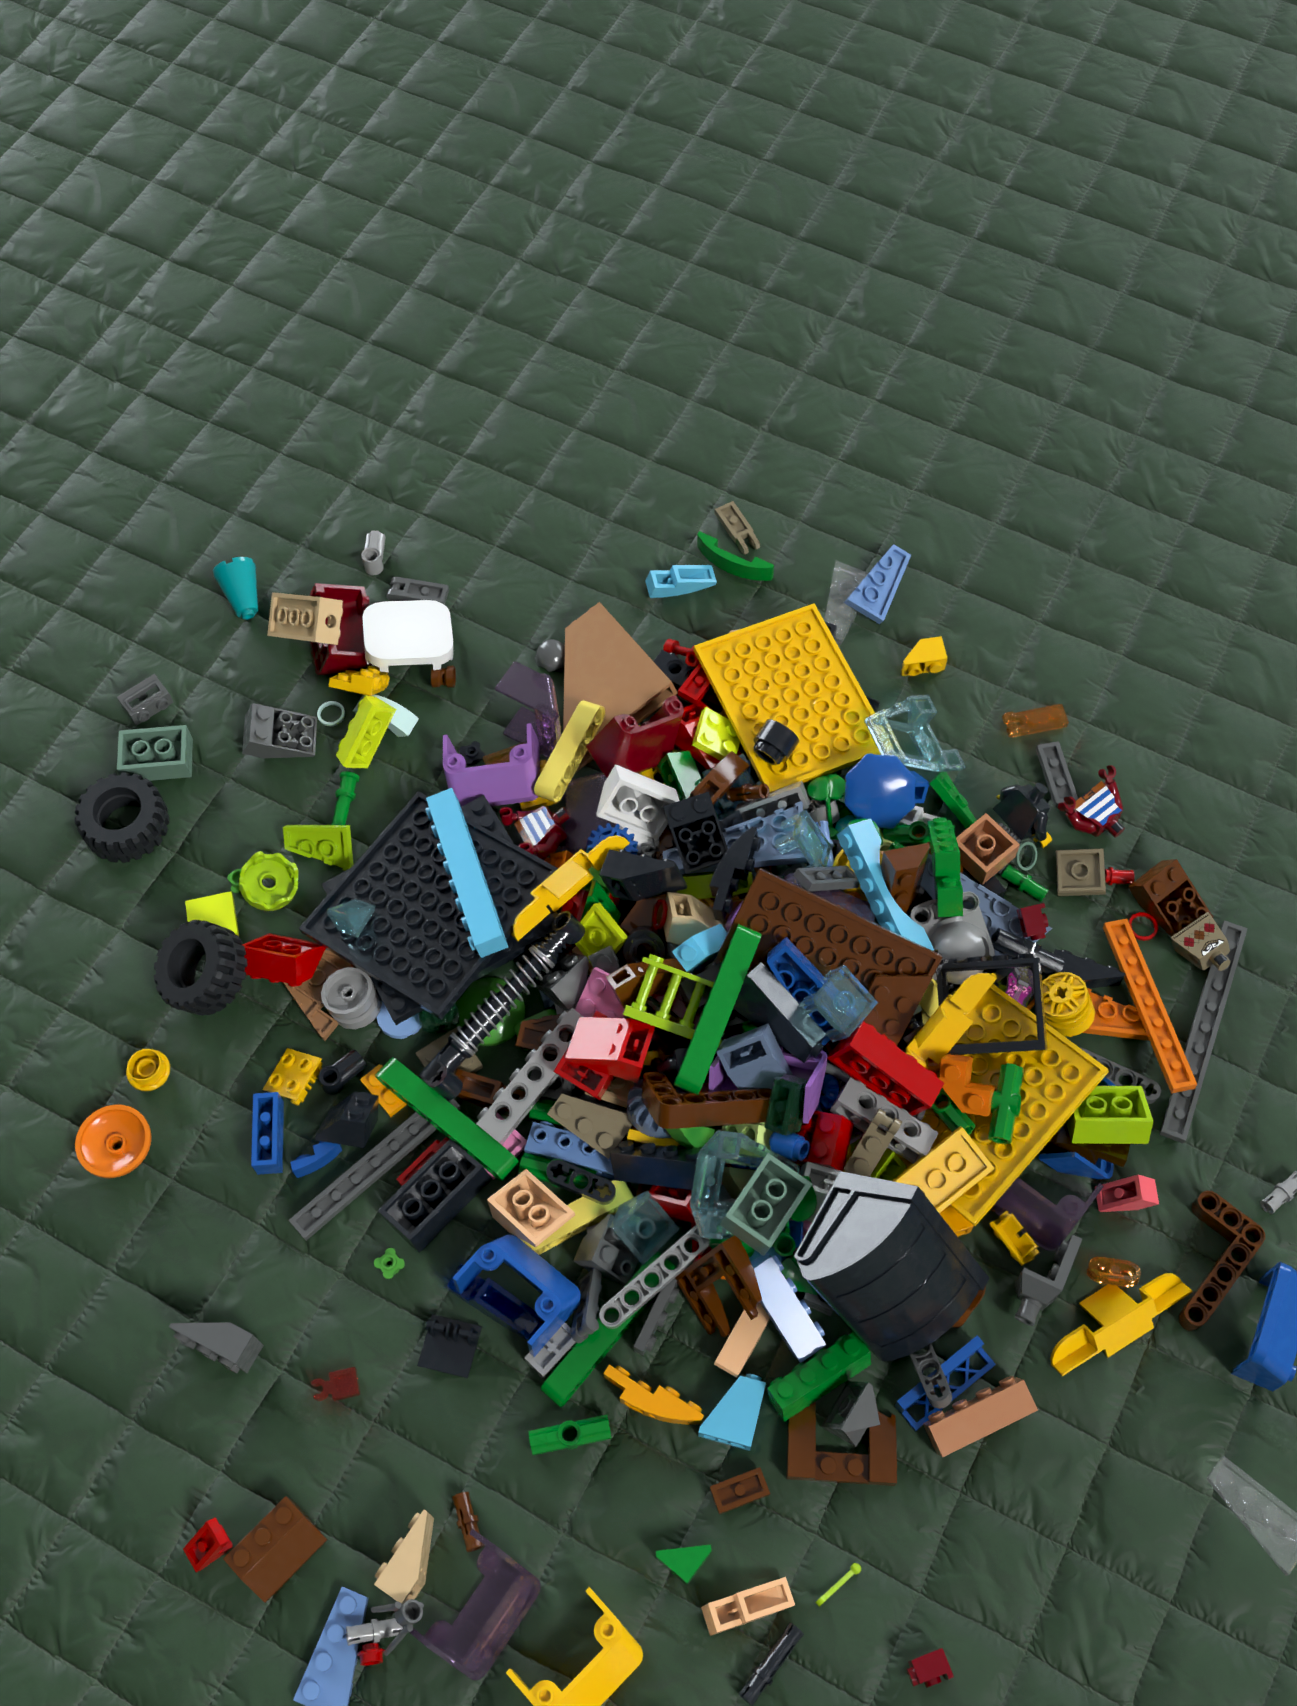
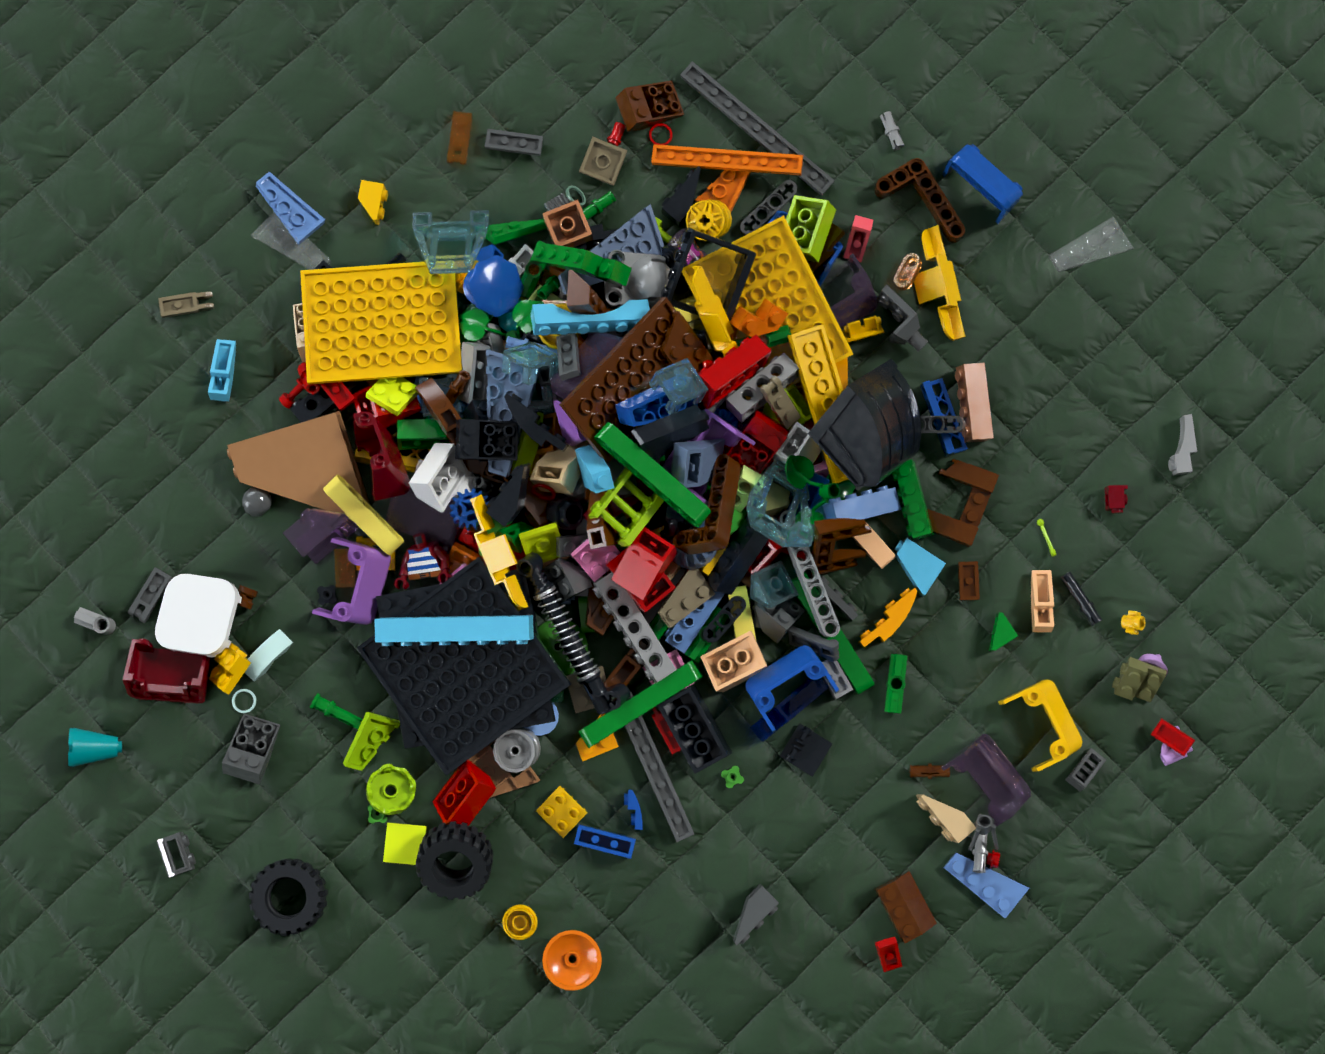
camera: 75 degrees left, 20 degrees up
sand green brick [117,725,193,781] -> none
tan brick [267,592,343,645] -> none
clear red plate [311,1367,360,1401] -> none
black slope [315,1092,379,1148] -> none
black piece [319,1049,367,1095] -> none
clear light blue slope [327,899,375,938] -> none
neon yellow slope [336,696,396,768] -> none
green slope [697,531,774,581] -> none
sand green brick [720,1153,812,1256] -> none
black piece [753,719,799,765] -> none
clear green brick [764,1074,808,1136] -> none
blue brick [769,1128,810,1161] -> none
dark grey slope [821,1381,880,1447] -> none
green piece [988,1063,1024,1145] -> none
black piece [991,928,1065,975] -> none
black torso [993,783,1052,848] -> none
dark red brick [1016,903,1048,941] -> none
torso [1058,765,1125,838] -> none
dark tan torso [1171,912,1231,971] -> none

